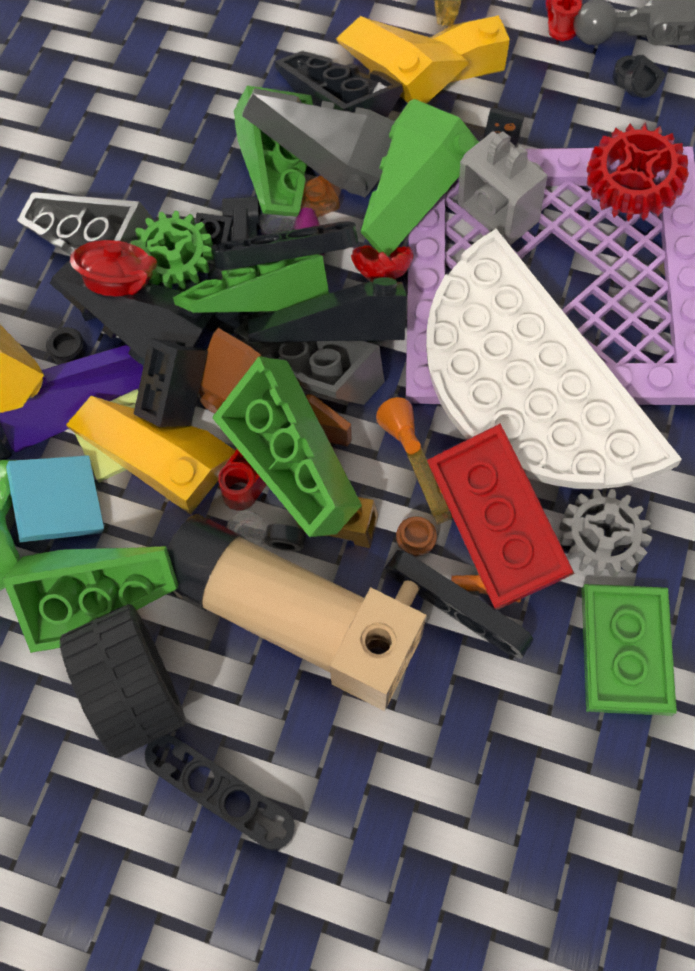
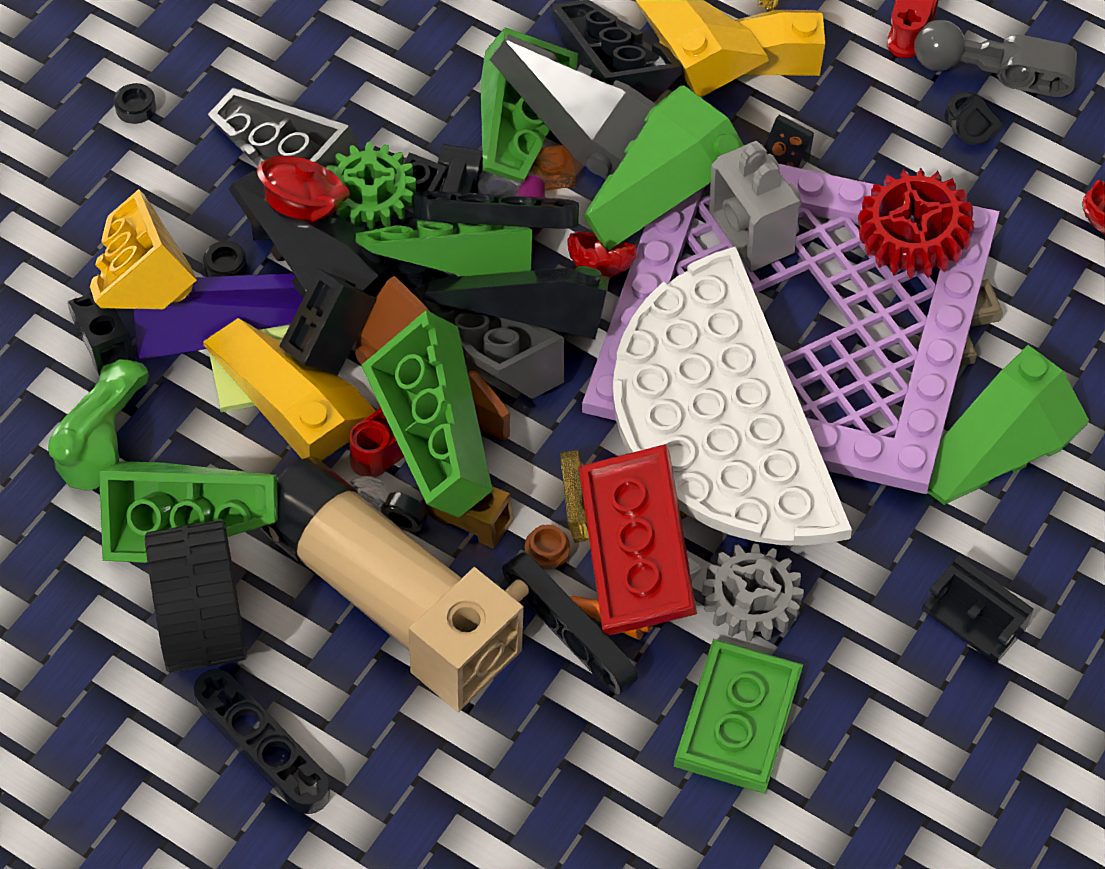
camera: 10 degrees right, 10 degrees down
medium azure tile [6,455,104,542] -> none
orange cone [376,397,421,454] -> none

